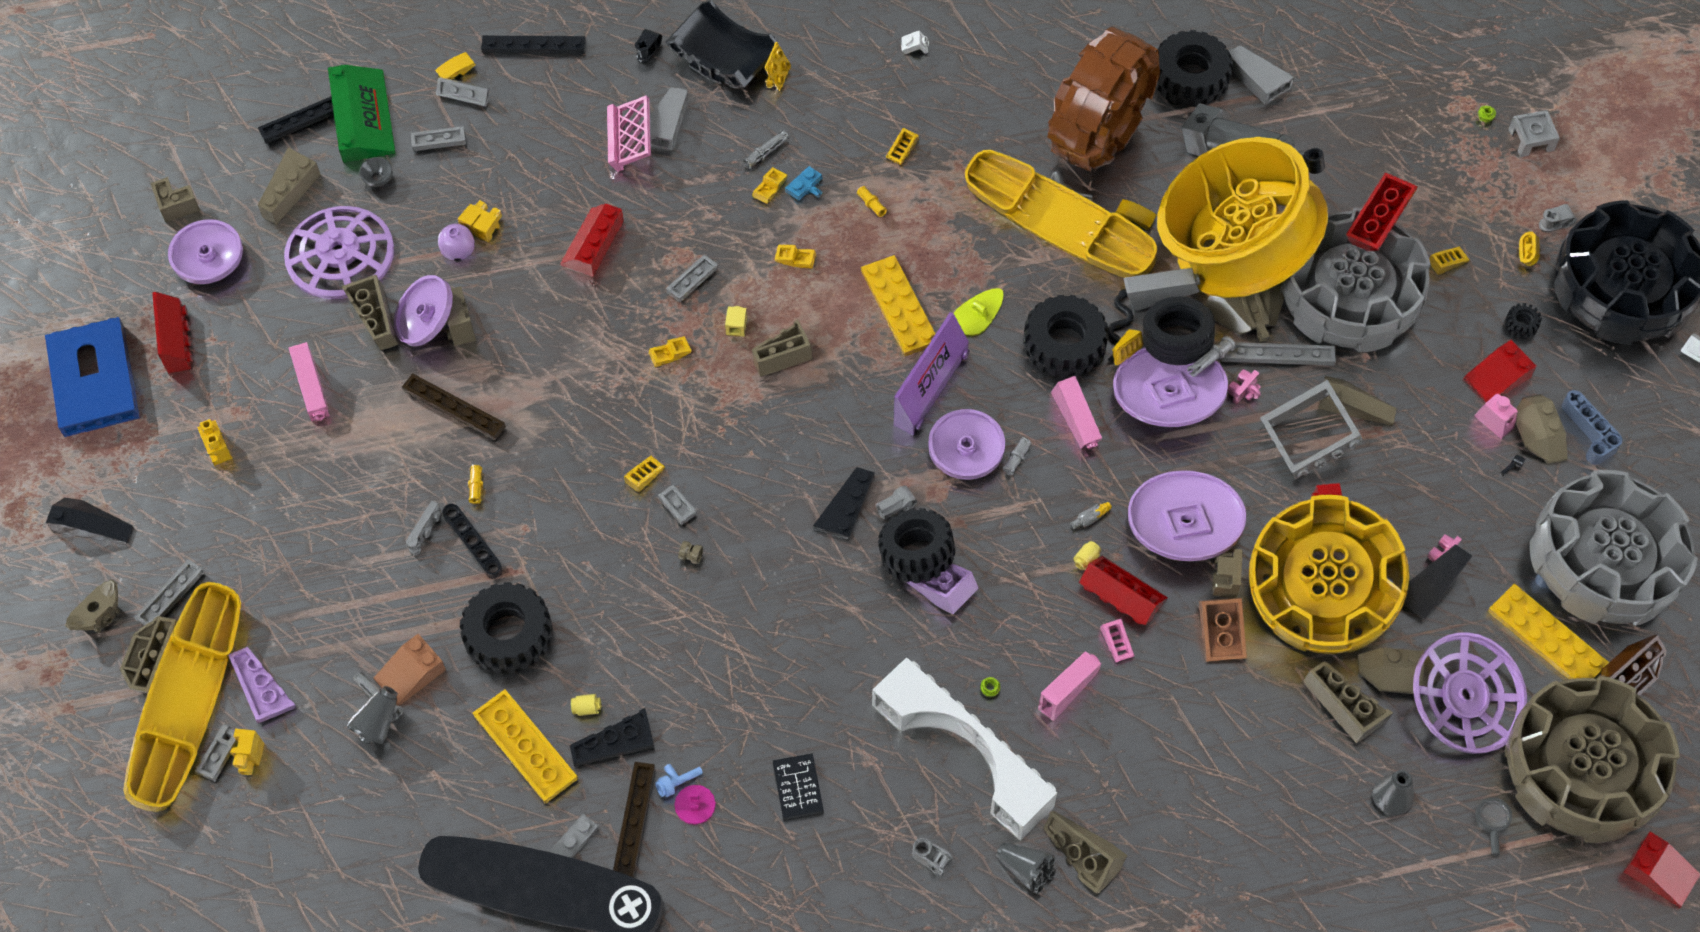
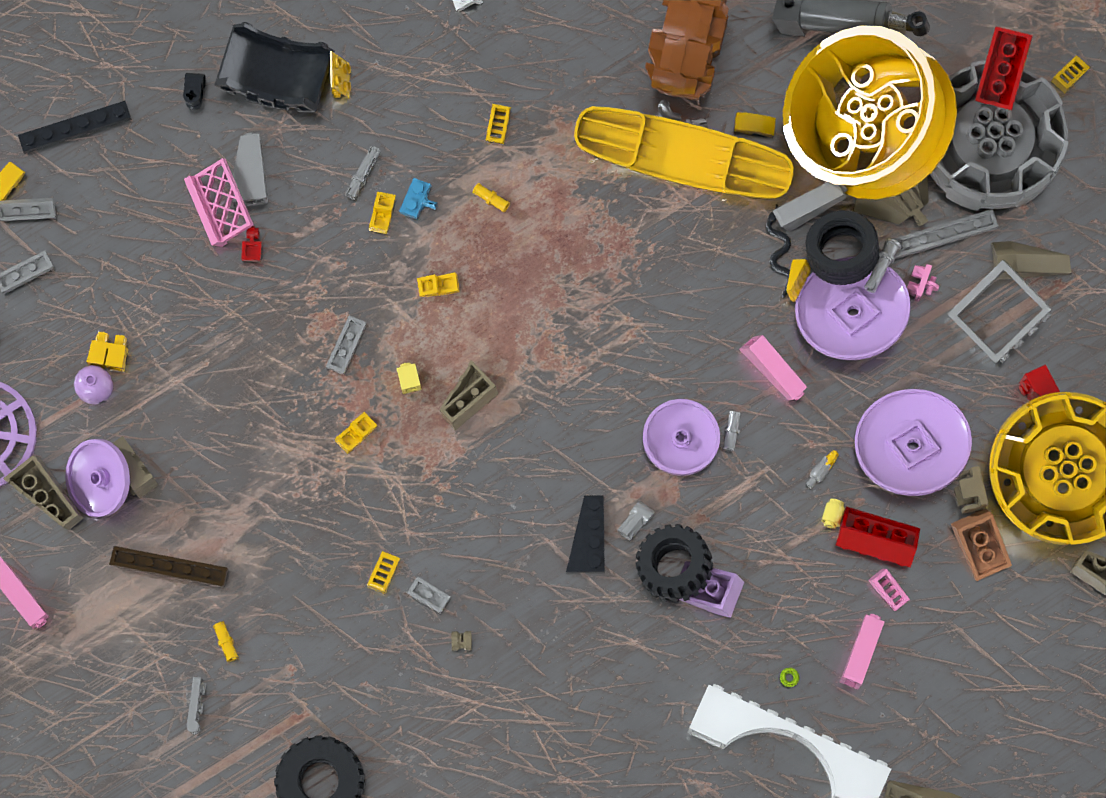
camera: 20 degrees left, 15 degrees up
black beam [442,503,503,579] -> none
red slope [560,203,624,277] -> none
yellow plate [861,255,935,356] -> none
medium lavender slope [894,312,970,435] -> none
neon yellow shield [954,288,1003,336] -> none
black tyre [1023,295,1109,378] -> none
none -> red plate [241,226,262,262]

